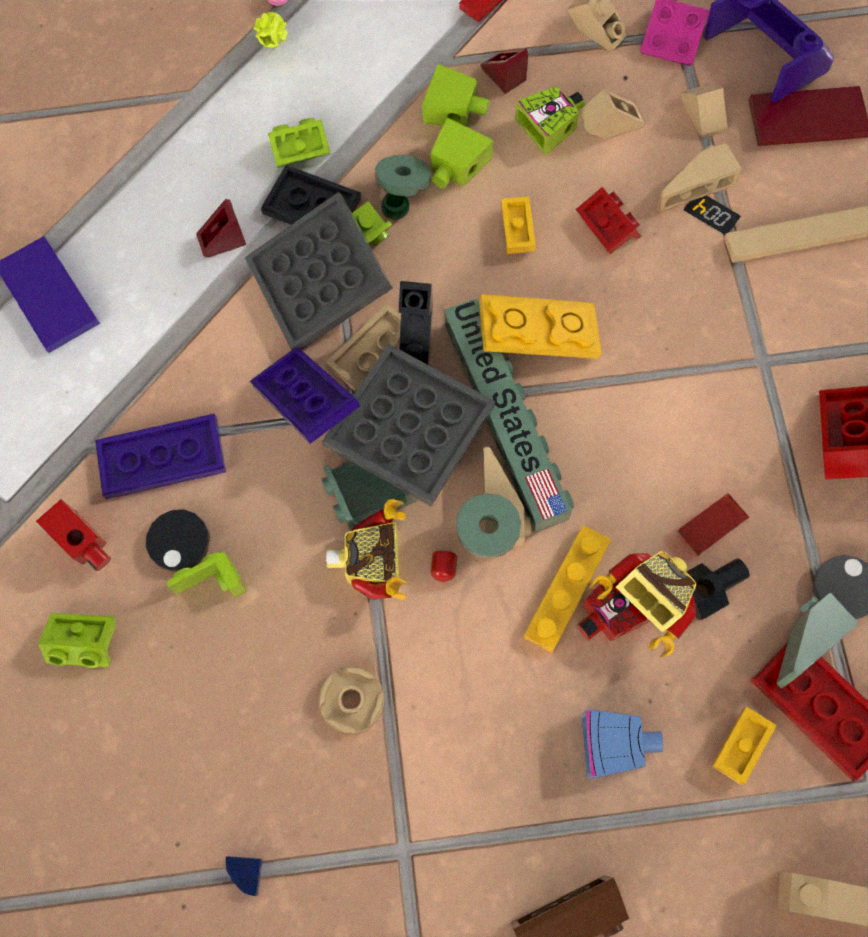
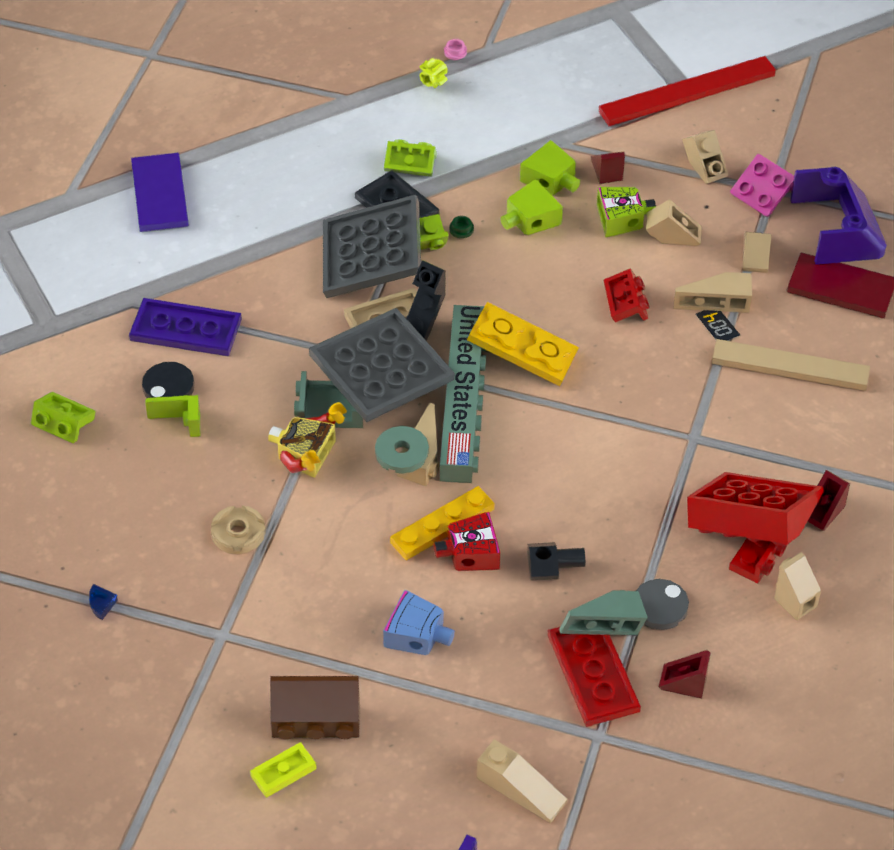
camera: 20 degrees right, 20 degrees down
red torso [36,499,111,571] -> none
dark red slope [196,199,246,257] -> none
dark purple tile [250,348,360,444] -> none
sand green tile [375,155,431,196] -> none
red piece [430,551,458,582] -> none
yellow plate [501,196,536,254] -> none
torso [589,551,696,658] -> none
clear red tile [678,493,749,556] -> none
yellow plate [711,706,777,786] -> none

